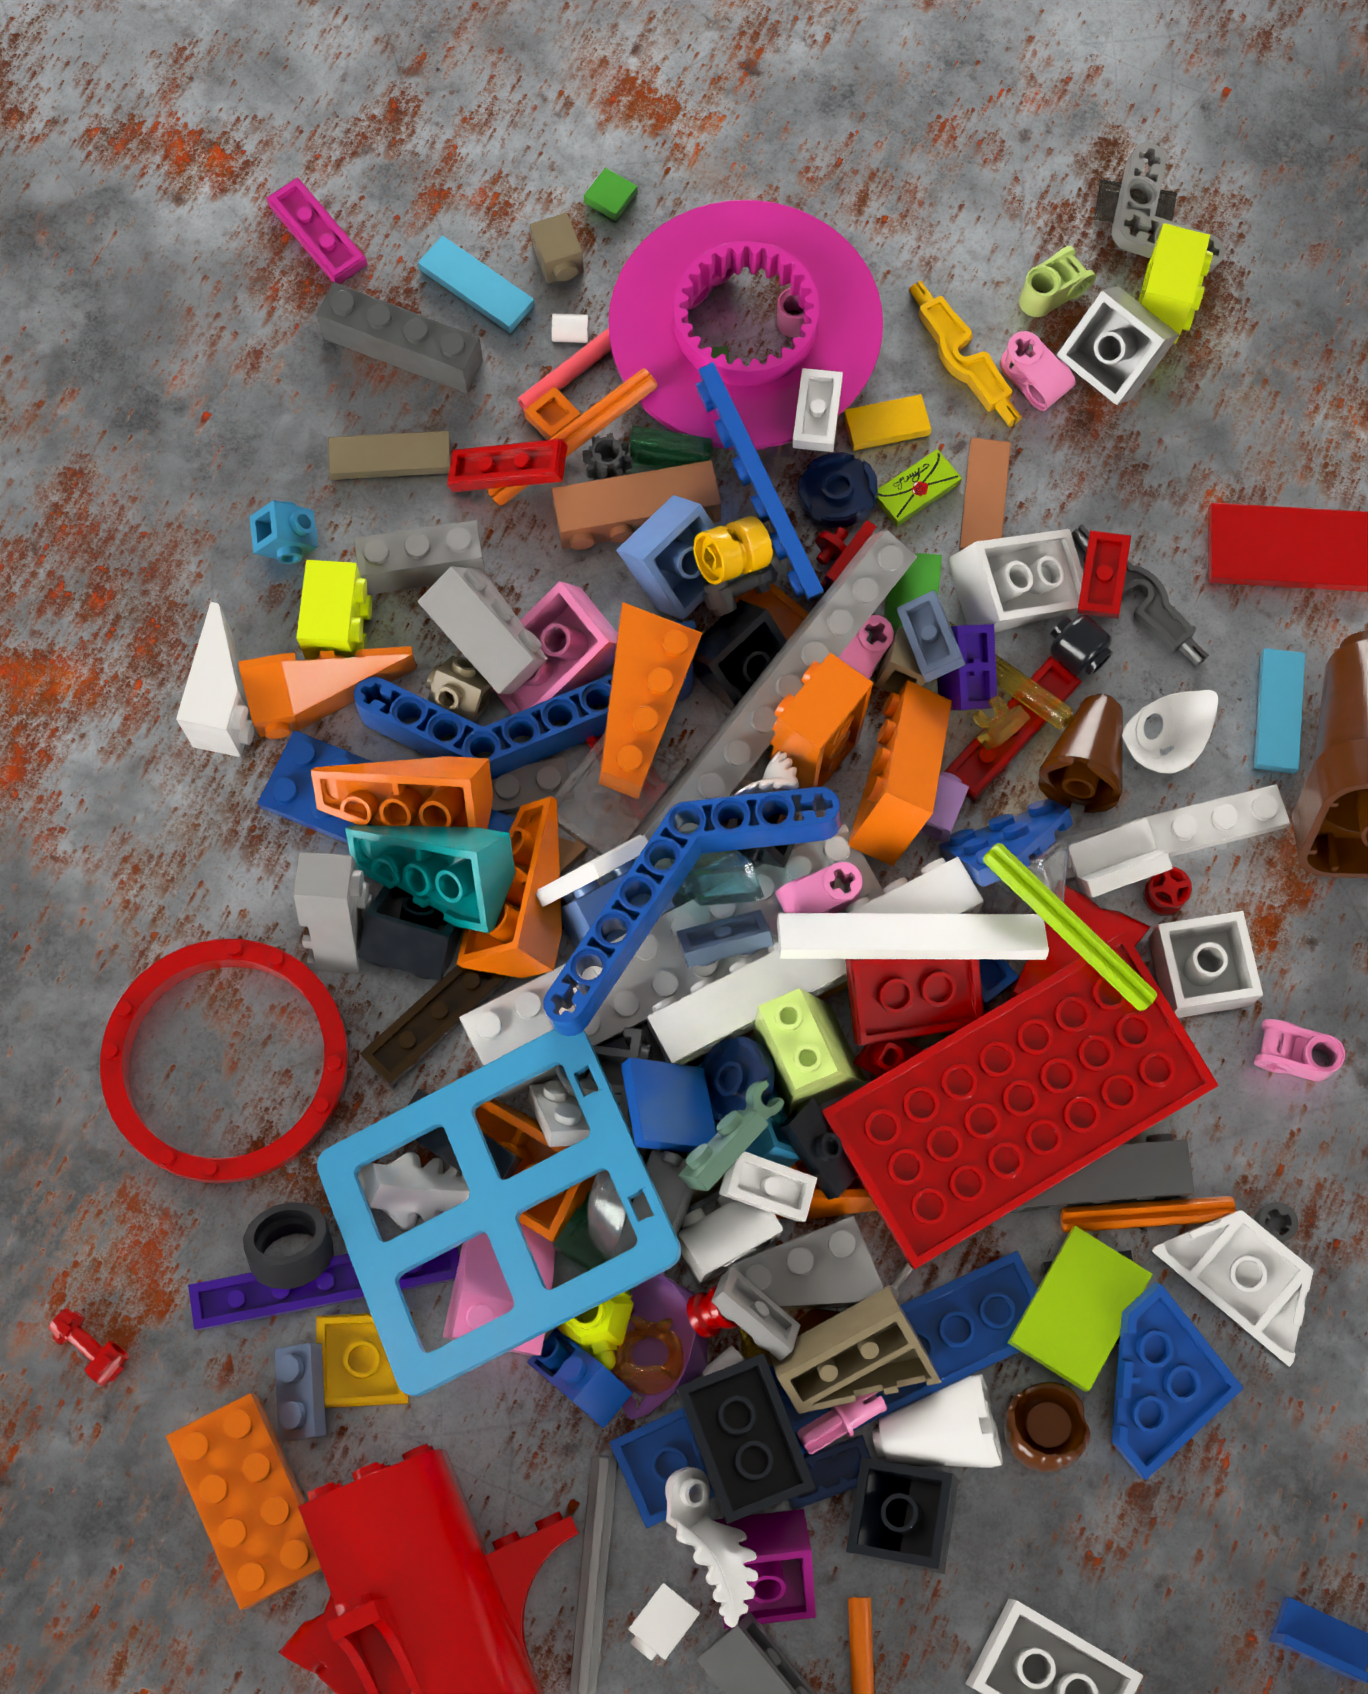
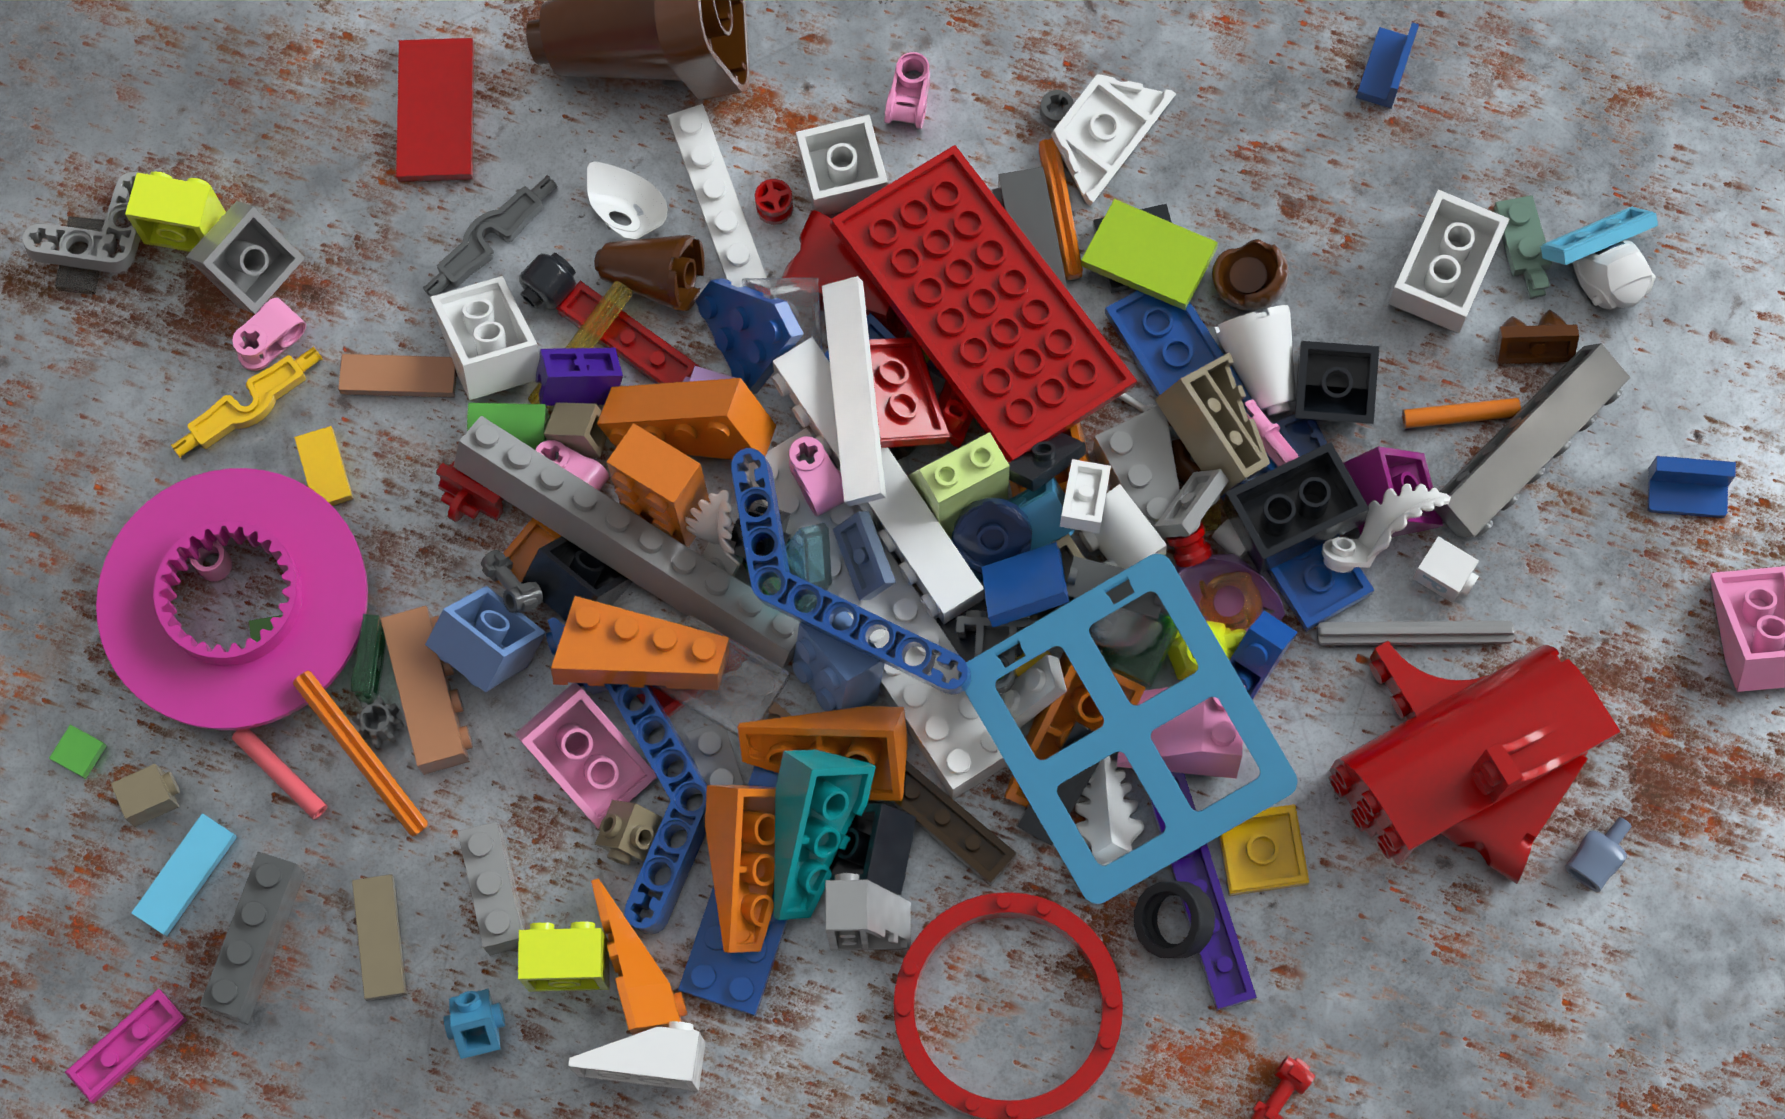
camera: 90 degrees left, 0 degrees up
orange brick [166,1393,322,1610] -> none
sand blue plate [274,1343,326,1441] -> none
light grey wedge [417,566,548,694] -> none
red tile [447,439,568,492] -> none
orange plate [524,386,581,440] -> none
white tile [536,834,648,907] -> none
white hinge [552,314,589,343] -> none
sand green plate [678,1081,785,1191] -> none
yellow wheel [693,516,773,585] -> none
blue plate [695,362,824,603] -> none
white plate [793,368,843,452] -> none
dark blue tile [798,452,878,528] -> none
lime tile [876,449,962,527] -> none
sand blue plate [896,590,966,683] -> none
clear yellow tile [972,696,1031,750] -> none
lime axle [983,843,1157,1011] -> none
yellowish green piece [1019,246,1097,317] -> none
white panel [1066,818,1173,897] -> none
red plate [1077,530,1132,619] -> none
blue plate [1111,1282,1244,1480] -> none
medium azure tile [1254,648,1305,774] -> none

